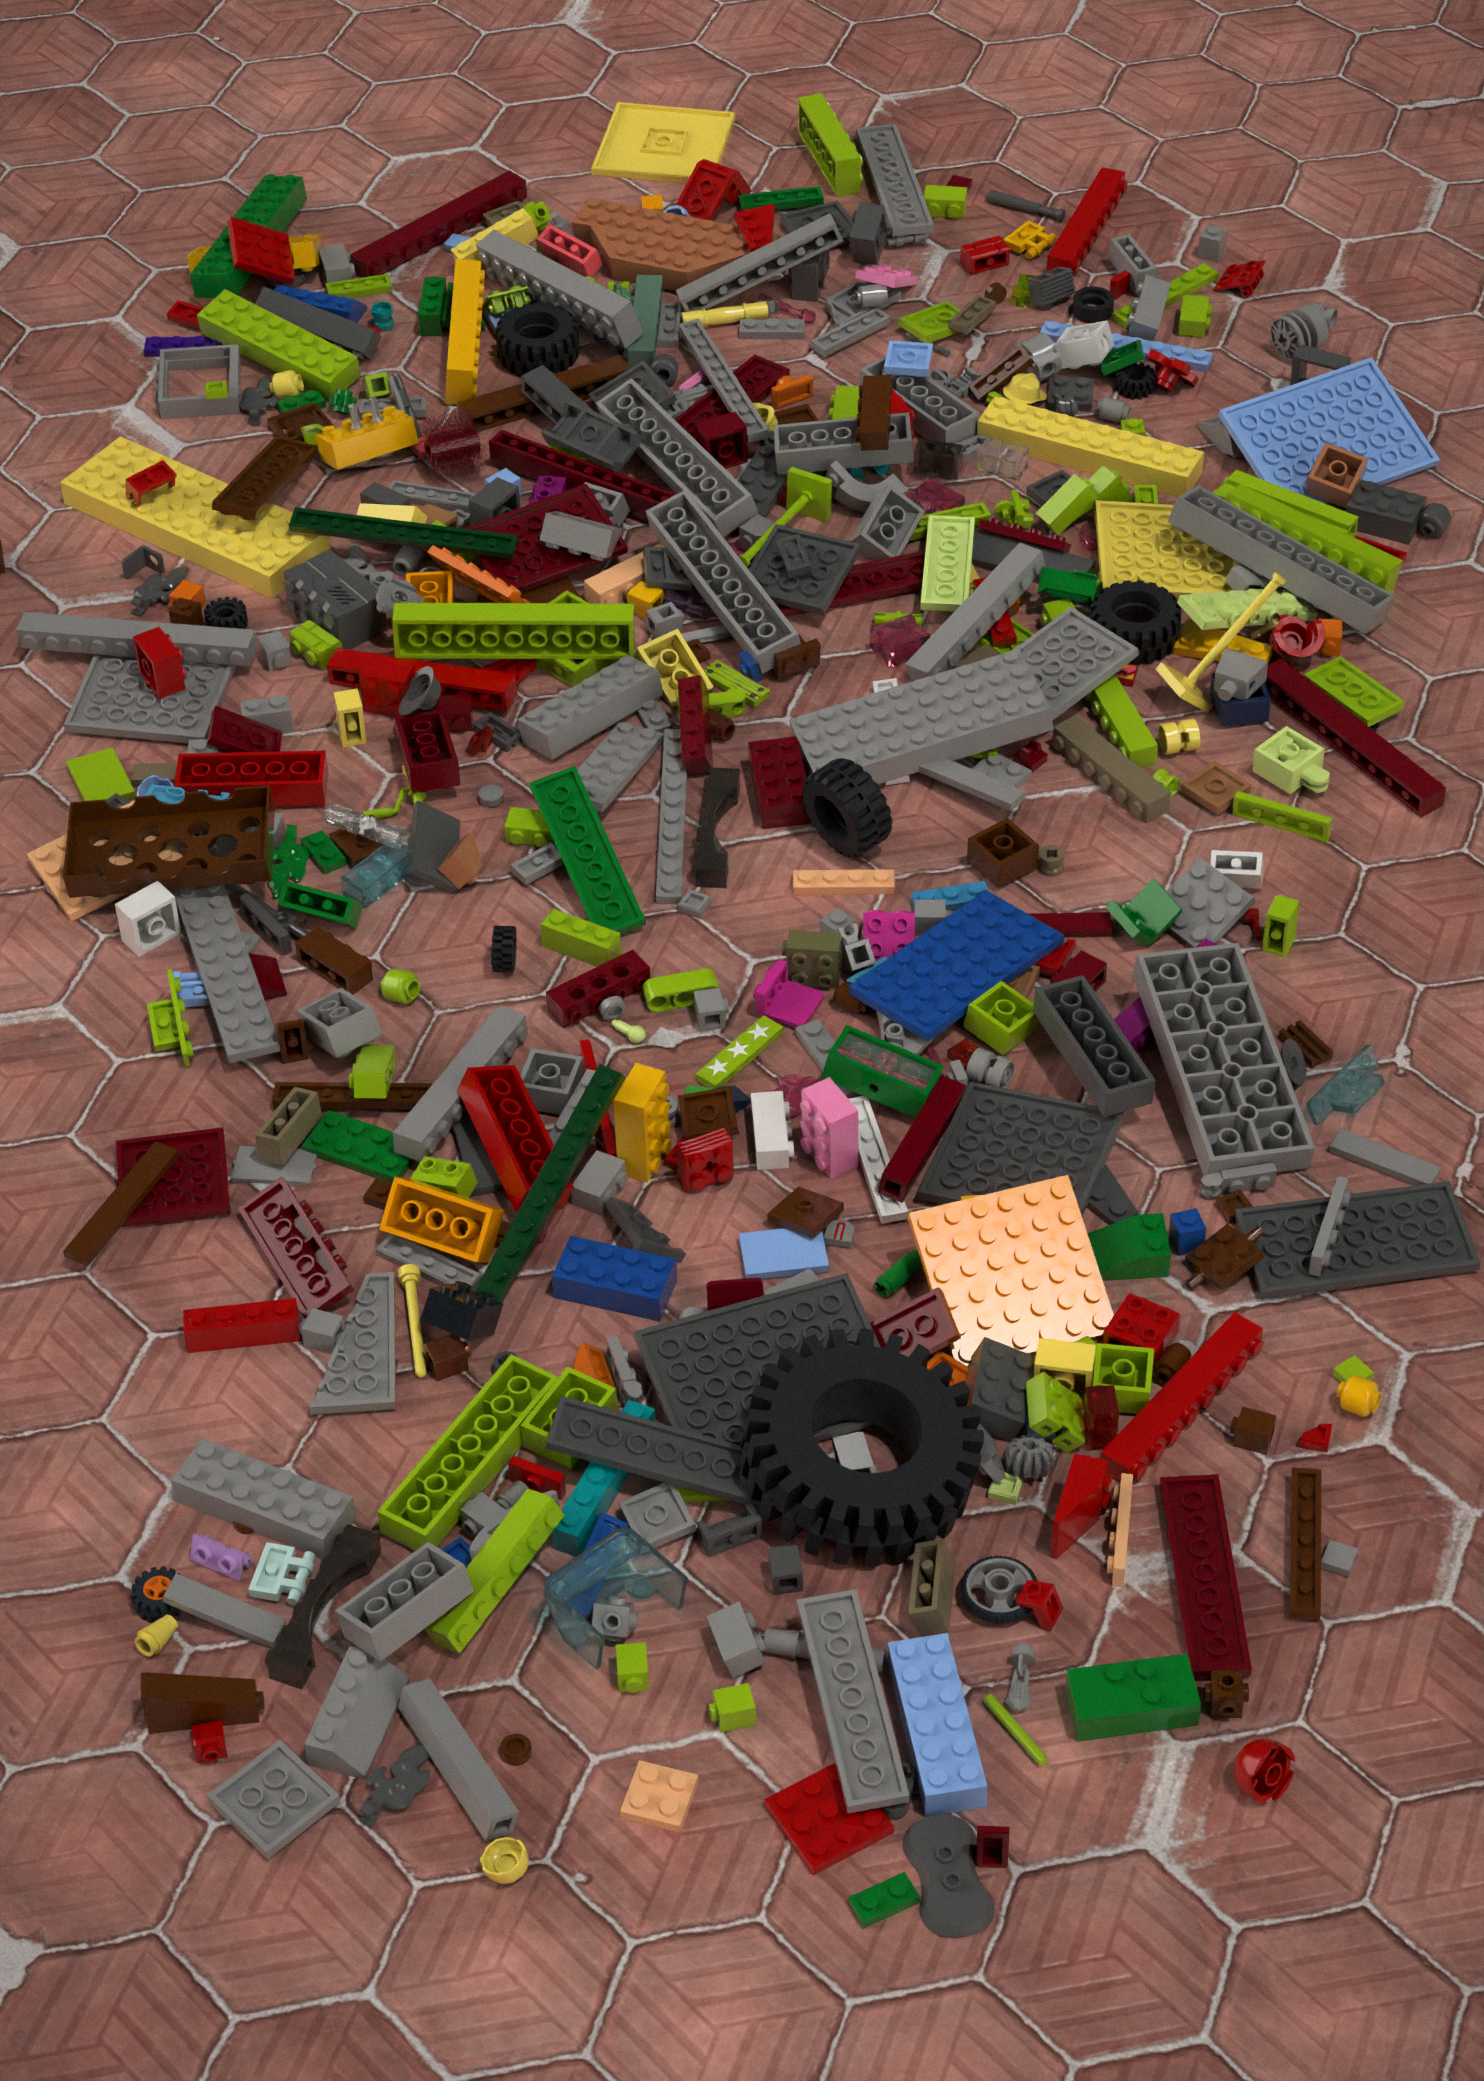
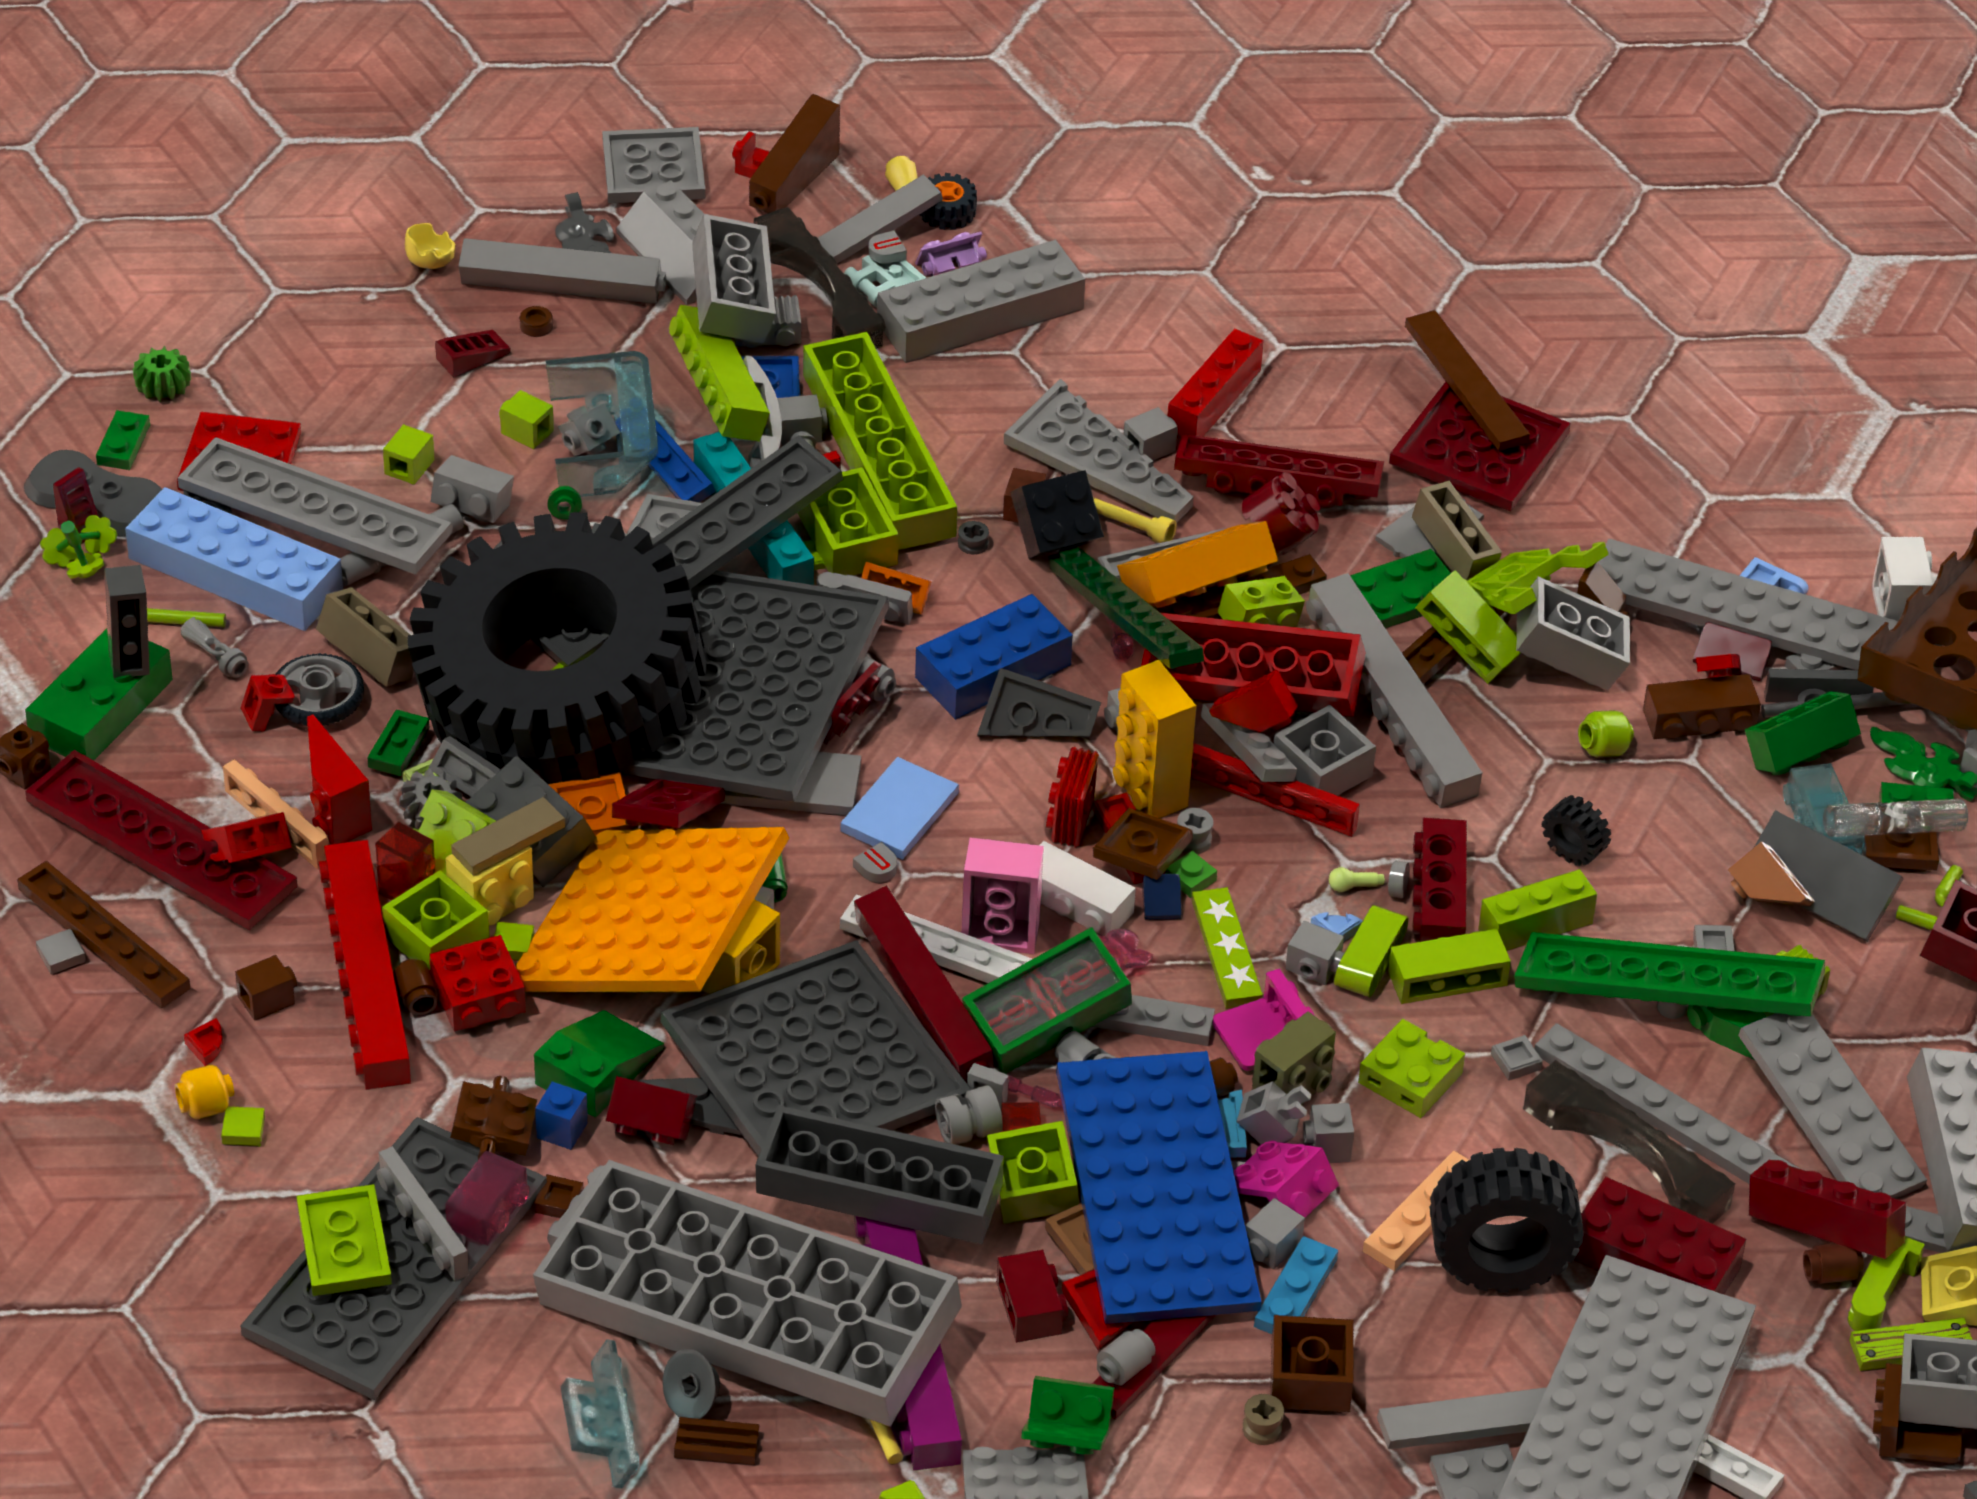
camera: 125 degrees right, 0 degrees up
lime bracket [147,969,194,1067] -> none
light grey tile [479,784,504,807] -> none
light nougat plate [620,1760,699,1833] -> none
reddish brown plate [767,1186,844,1238] -> none
light grey tile [1329,1128,1441,1185] -> none
none -> lime plant [40,515,117,578]
none -> dark grey brick [104,565,150,679]
none -> bright green gear [133,346,191,402]
none -> red hinge [201,812,292,863]
none -> lime plate [296,1184,392,1296]
none -> green plate [367,709,430,776]
none -> dark red slope [435,329,511,377]
none -> clear pink brick [445,1151,530,1246]
none -> dark tan tile [451,797,565,875]
none -> green plate [547,486,582,520]
none -> dark red brick [606,1076,697,1145]
none -> light grey tile [869,231,907,264]
none -> light grey brick [1096,1329,1155,1385]
none -> red slope [1209,670,1298,732]
none -> dark red brick [1242,472,1320,555]
none -> light blue tile [1311,912,1363,942]
none -> lime piece [1358,1018,1465,1118]
none -> lime brick [1388,929,1511,1004]
none -> lime wing [1467,542,1609,614]
none -> red plate [1696,654,1741,678]

